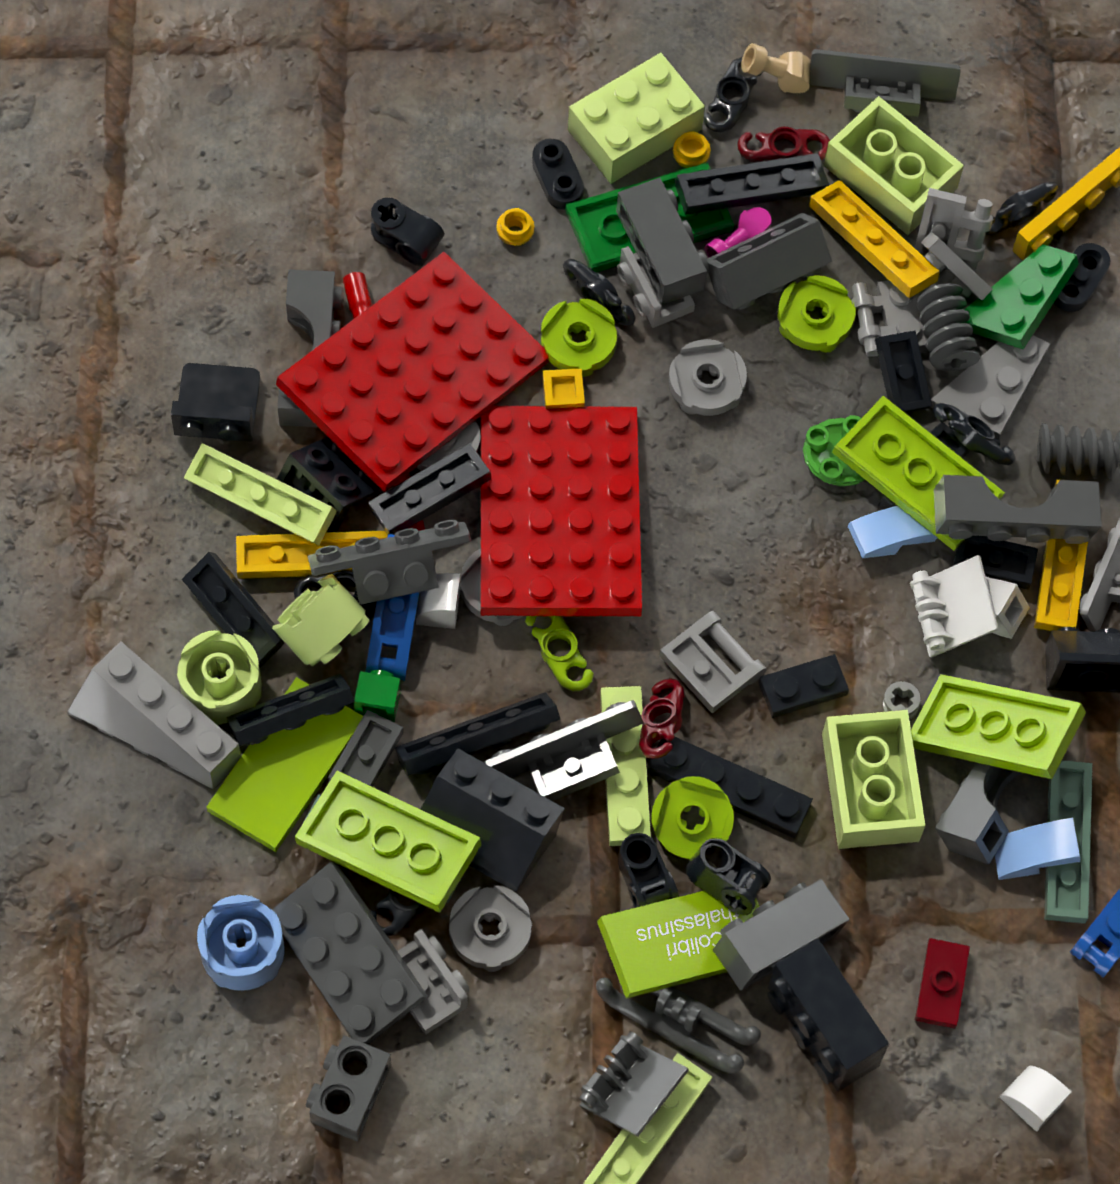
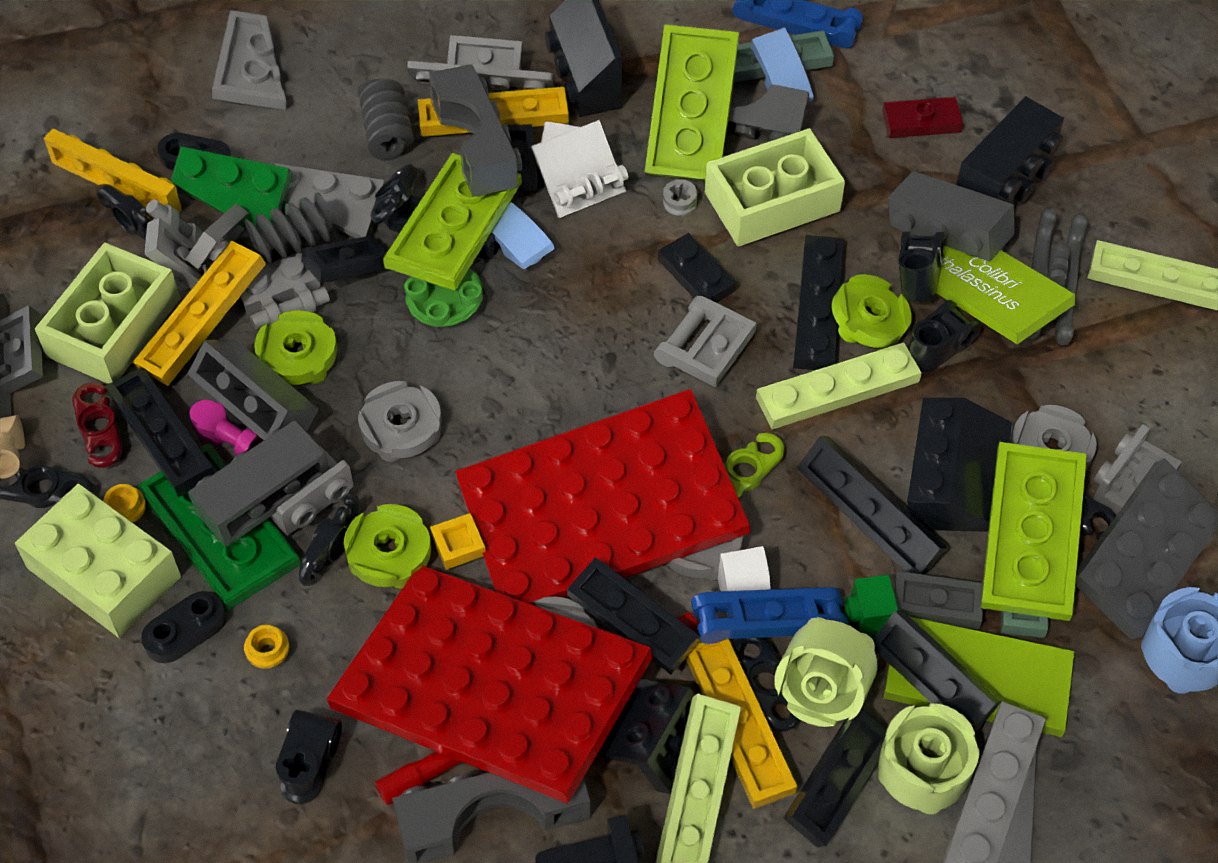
camera: 105 degrees left, 10 degrees down
dark grey bracket [307,520,471,605] -> none
dark grey bracket [483,700,643,801] -> none
dark grey hinge [579,1031,689,1137] -> none
dark red piece [639,678,685,759] -> none
white brick [999,1066,1071,1132] -> none

